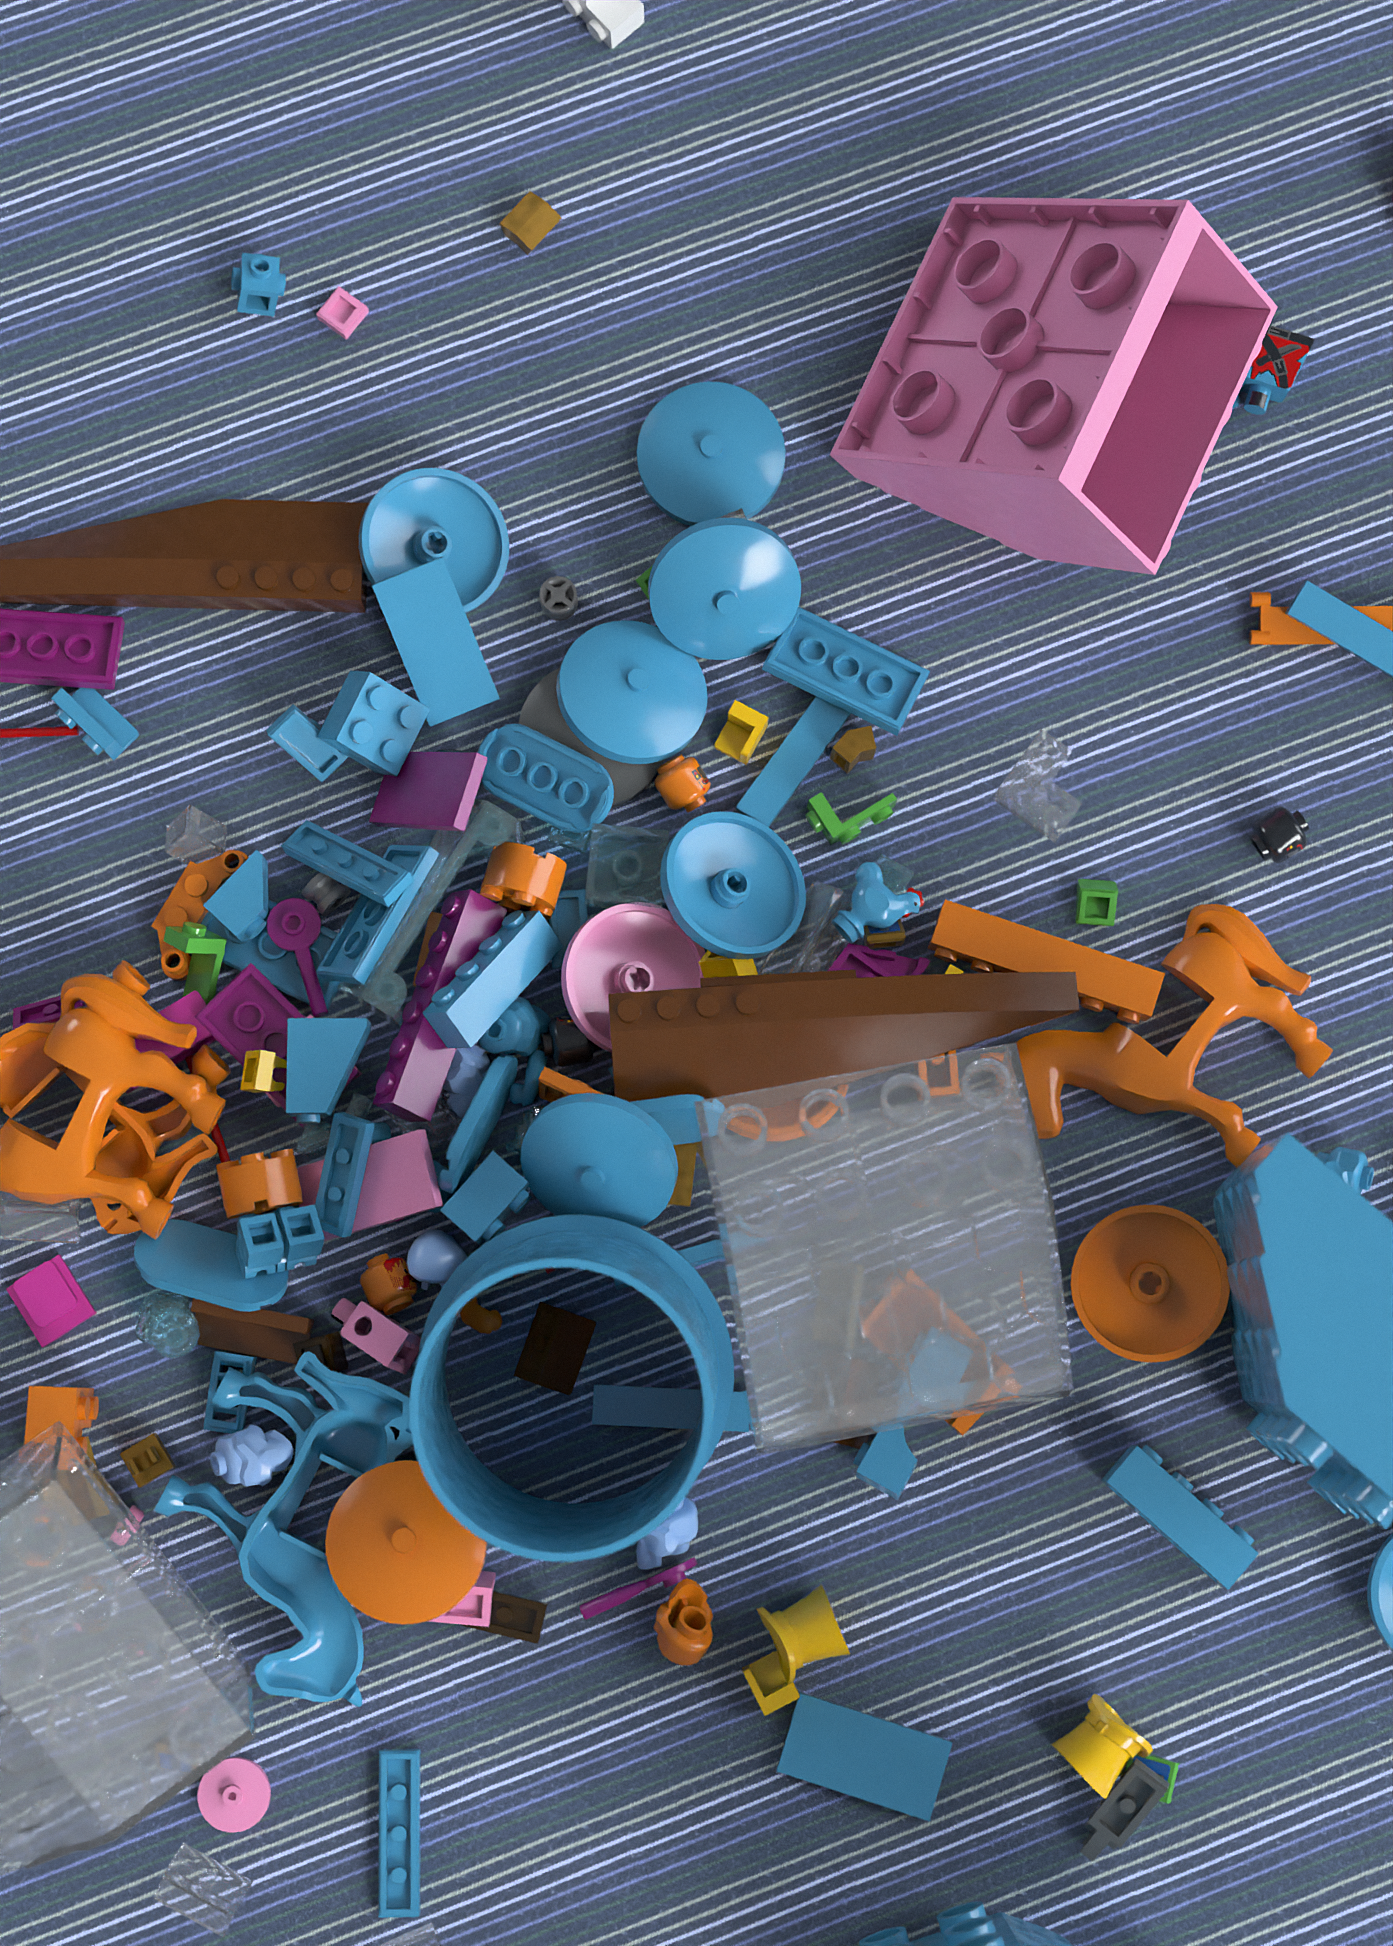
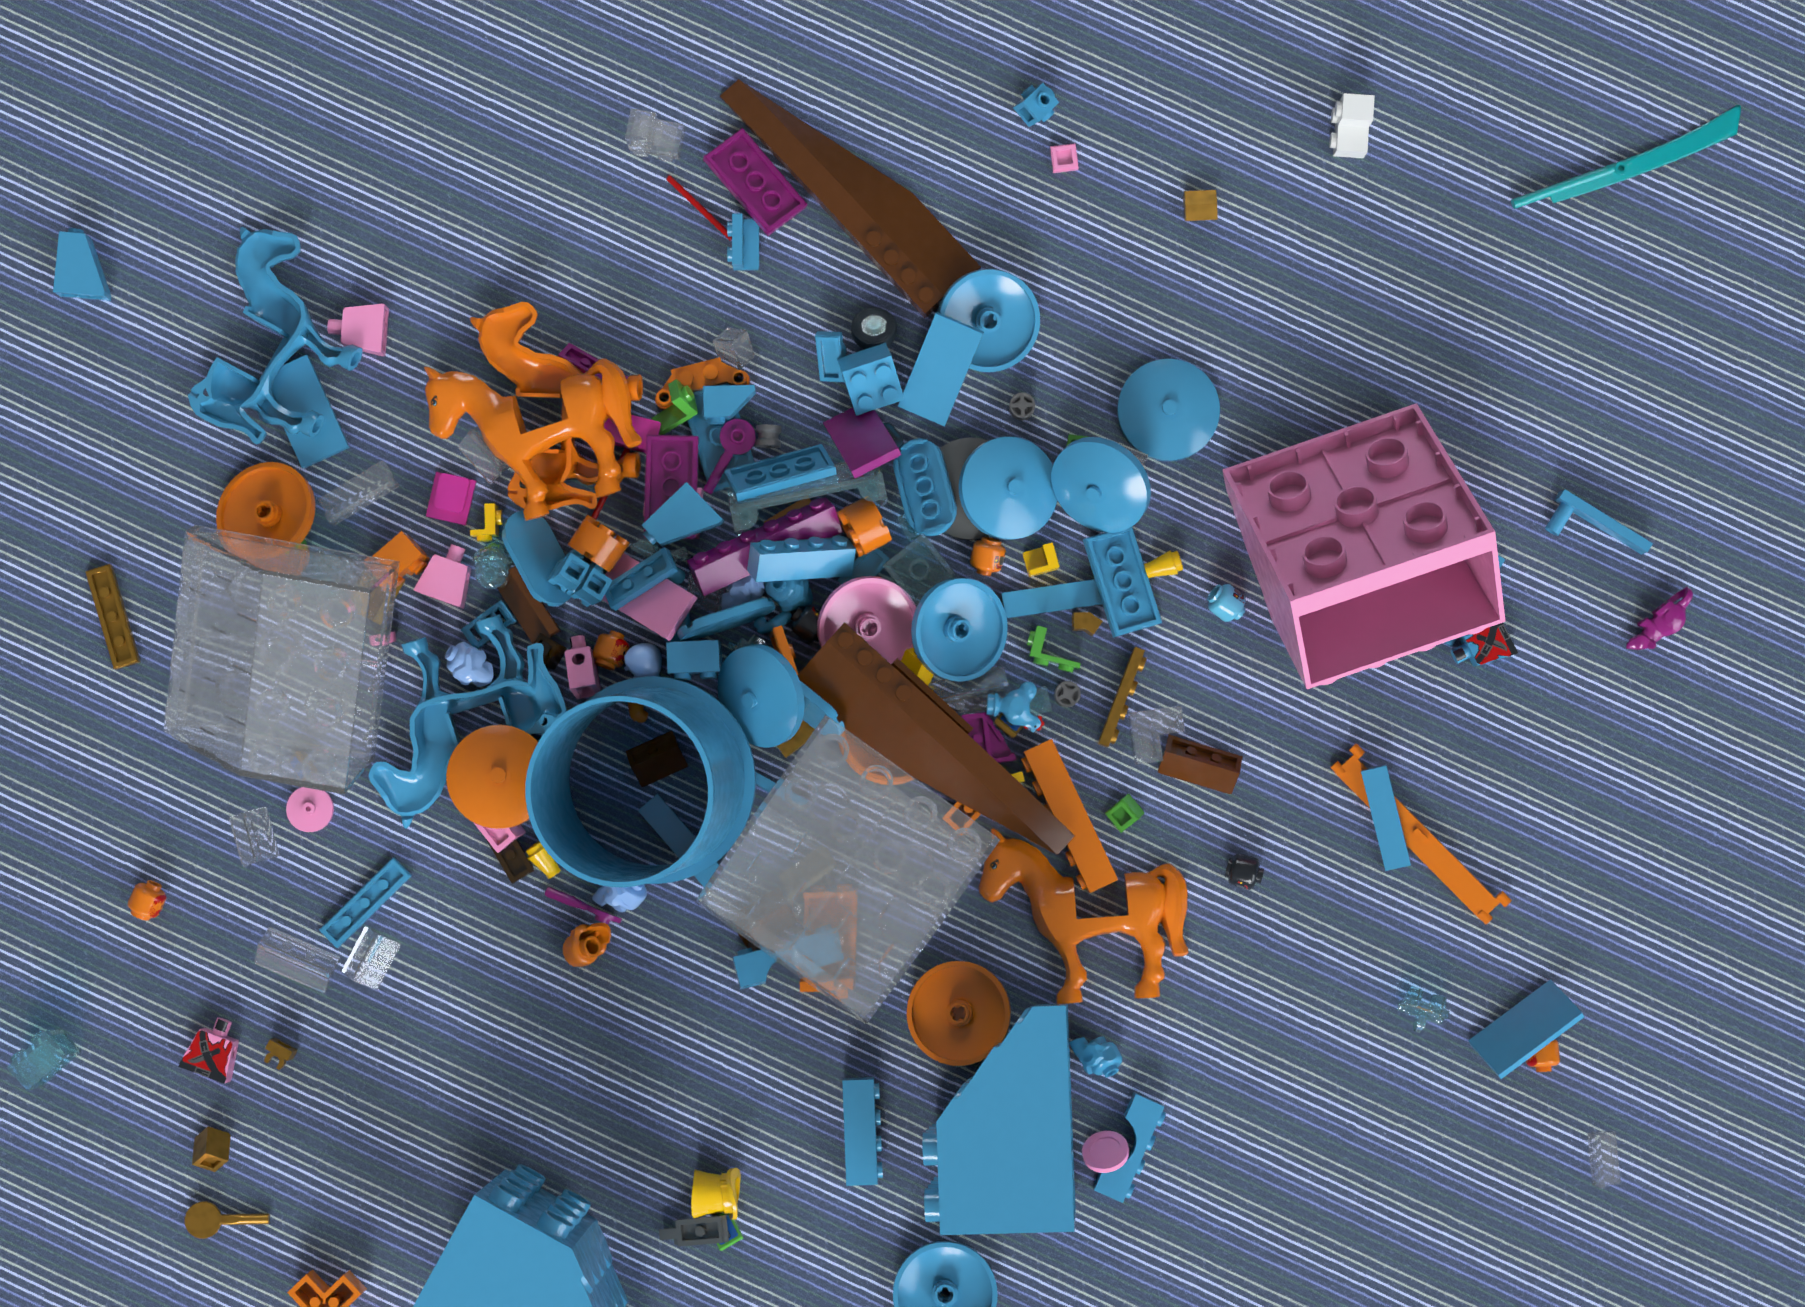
camera: 50 degrees right, 5 degrees up
pearl gold tile [120,1433,176,1488] -> none
yellow tile [240,1050,287,1093] -> none
dark azure tile [281,820,414,907] -> none
yellow panel [742,1651,800,1716] -> none
yellow hat [757,1584,851,1684] -> none
dark azure tile [776,1692,952,1821] -> none
none -> clear panel [341,926,401,990]
none -> bright pink torso [414,544,471,609]
none -> yellow bracket [470,503,503,542]
none -> yellow cone [526,841,561,879]
none -> black wheel [851,307,897,349]
none -> flat silver wheel [1054,681,1081,708]
none -> pearl gold plate [1097,647,1147,748]
none -> yellow cone [1144,550,1184,578]
none -> reddish brown panel [1158,735,1243,794]
none -> medium azure head [1207,584,1246,622]
none -> dark azure piece [1545,489,1653,555]

